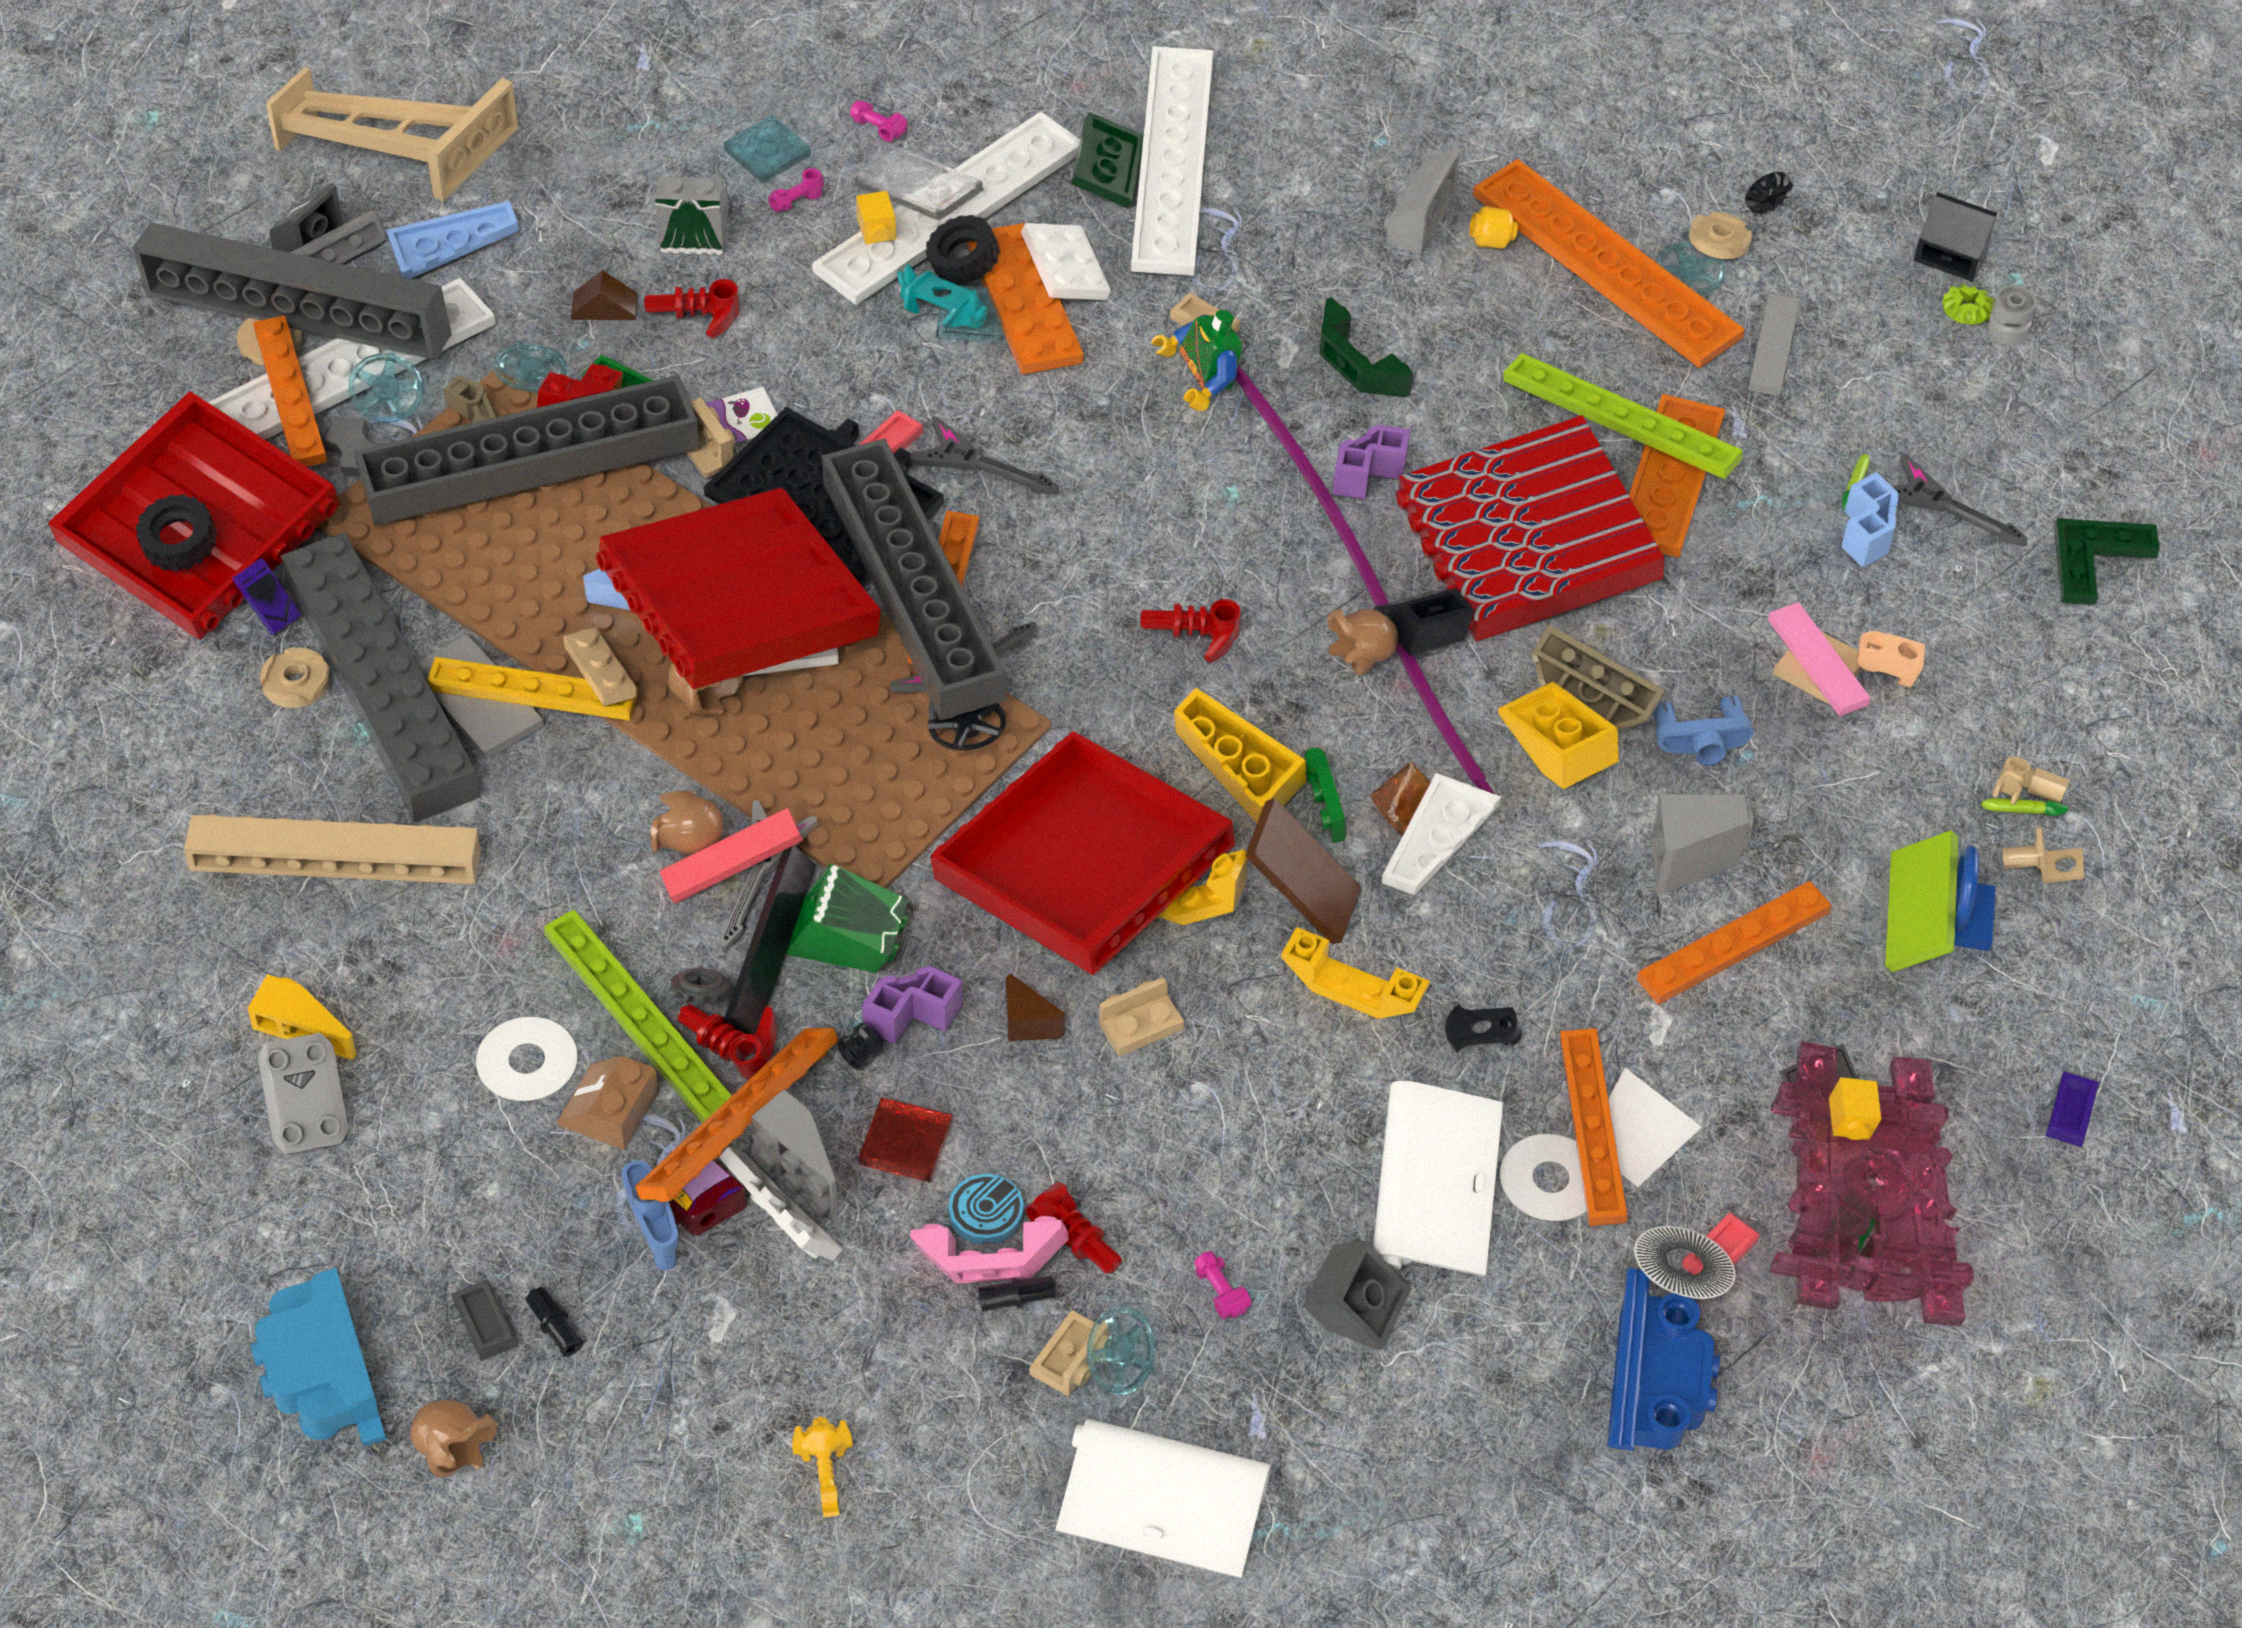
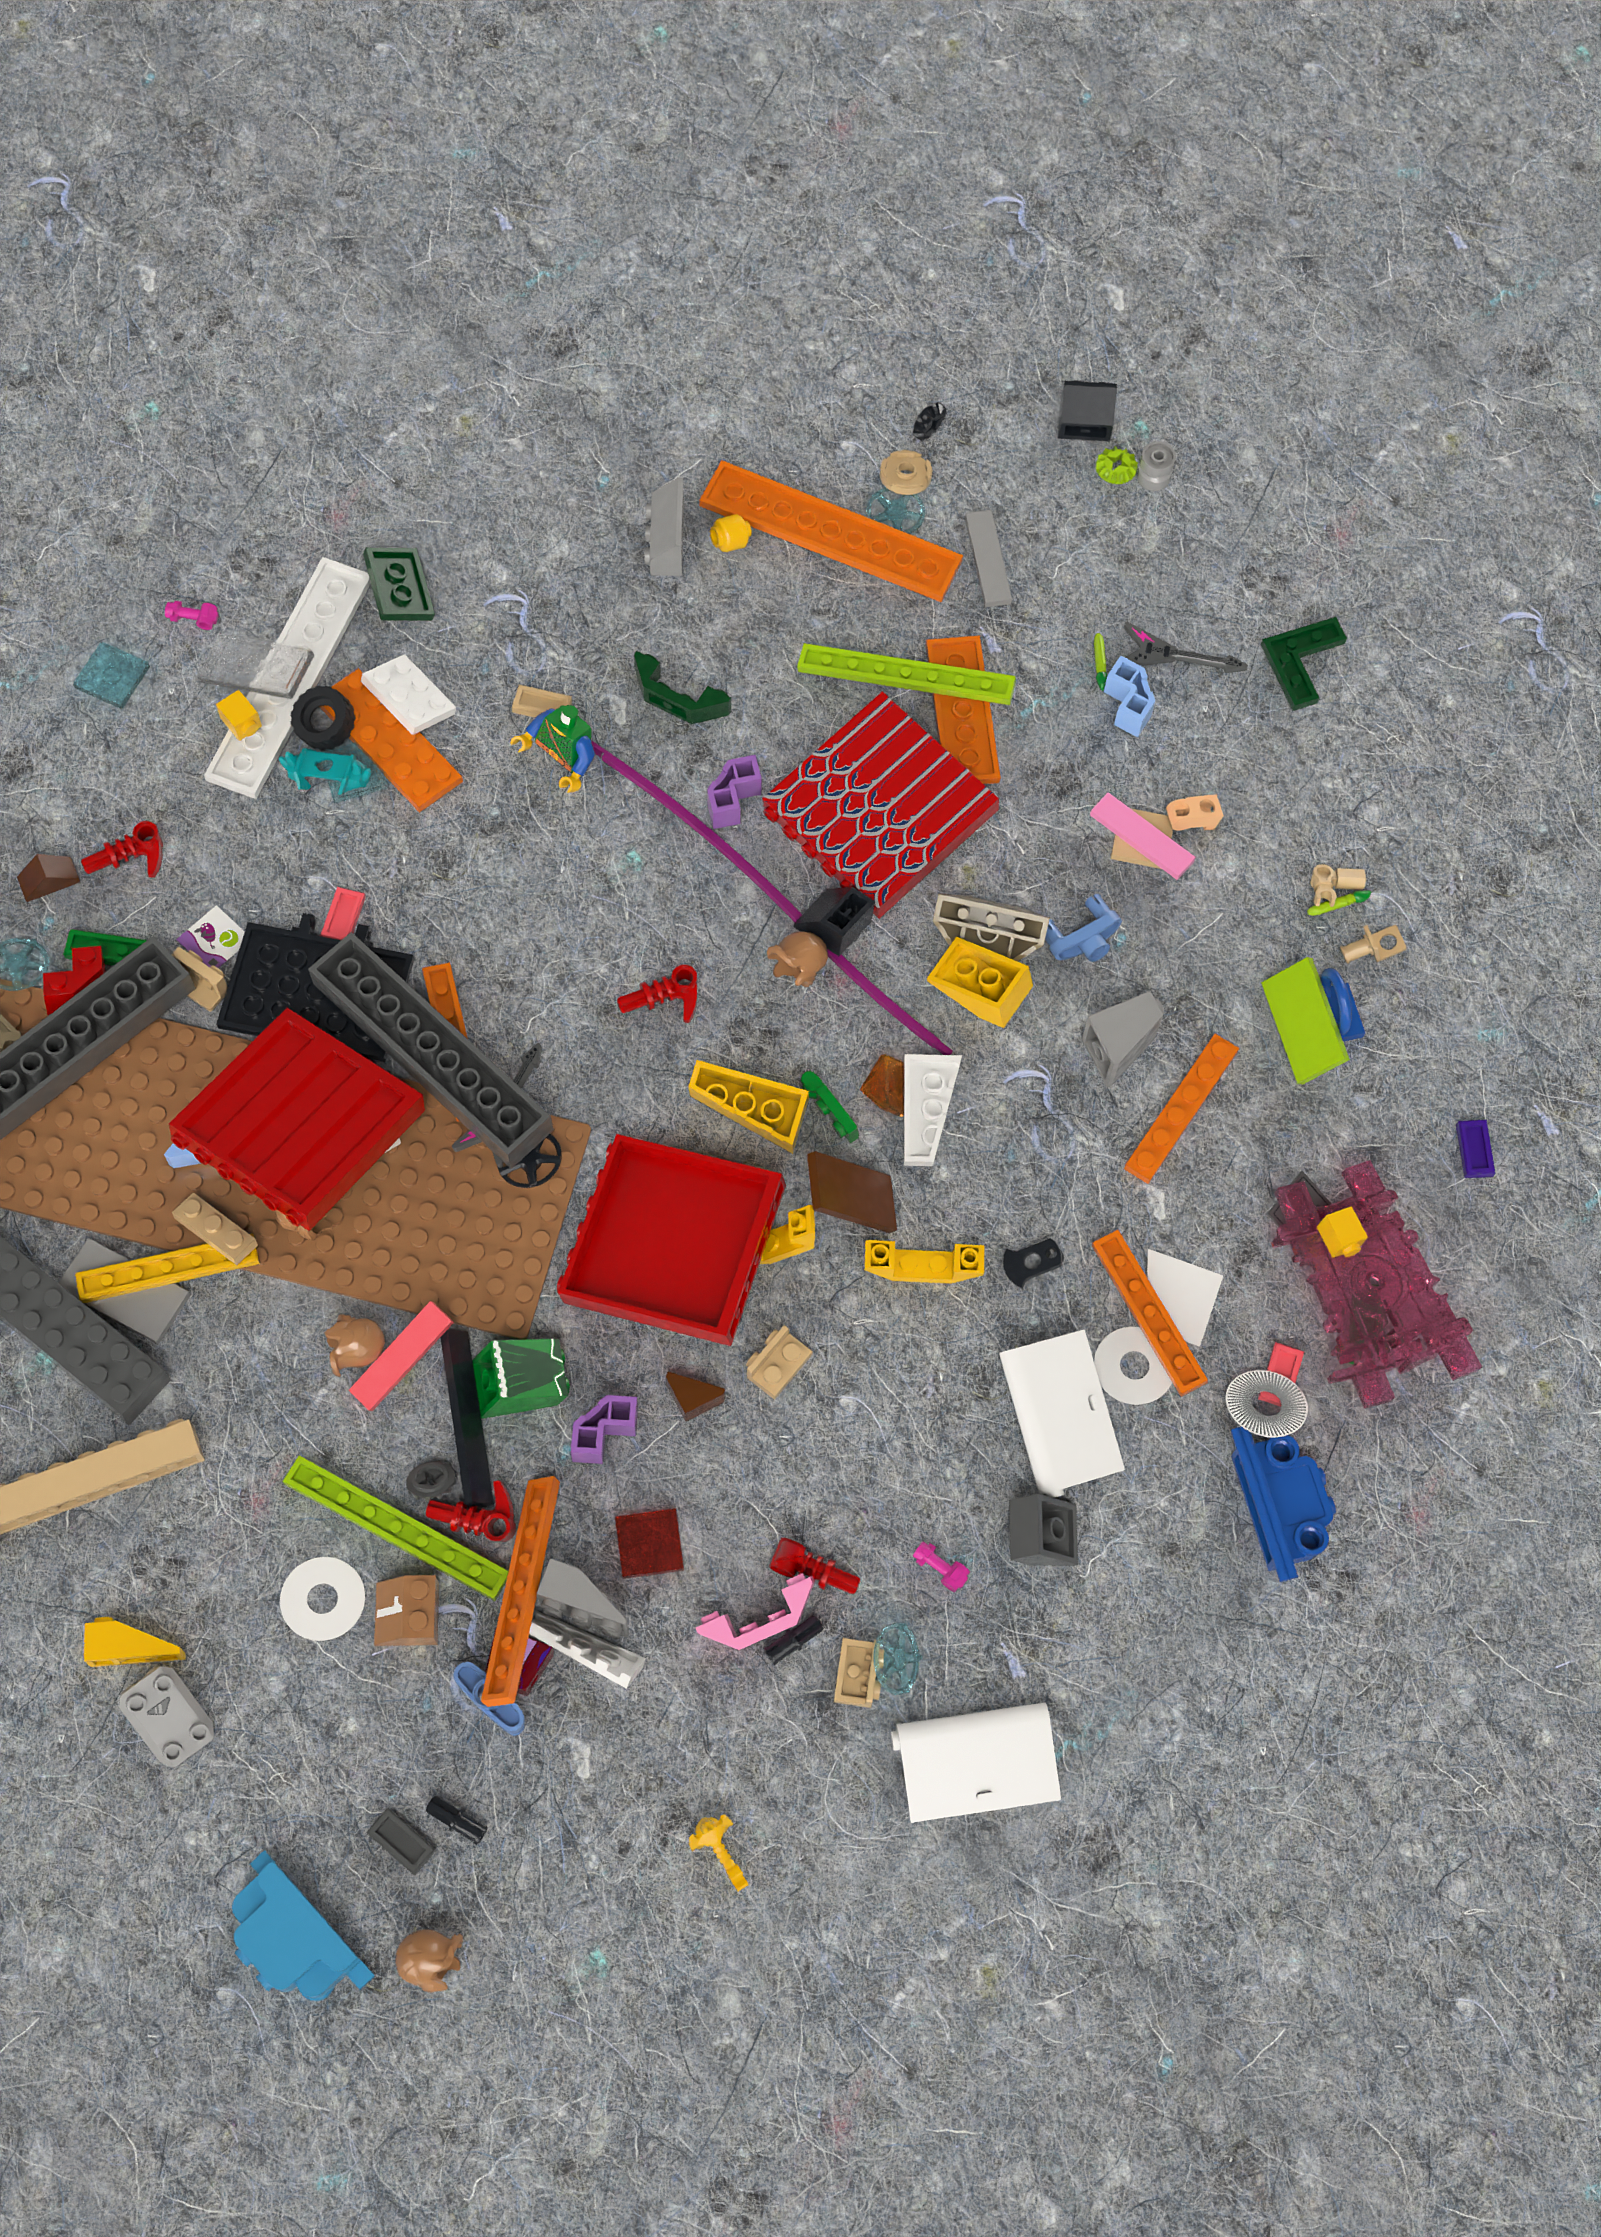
camera: 25 degrees left, 15 degrees up
slope [655,176,729,256] -> none
light grey piece [721,800,817,952] -> none
dark pink bar [768,168,824,213] -> none
black wheel [836,1023,883,1070] -> none
dark grey piece [910,417,1059,494] -> none
tile [948,1174,1024,1245] -> none
white plate [1131,46,1213,276] -> none

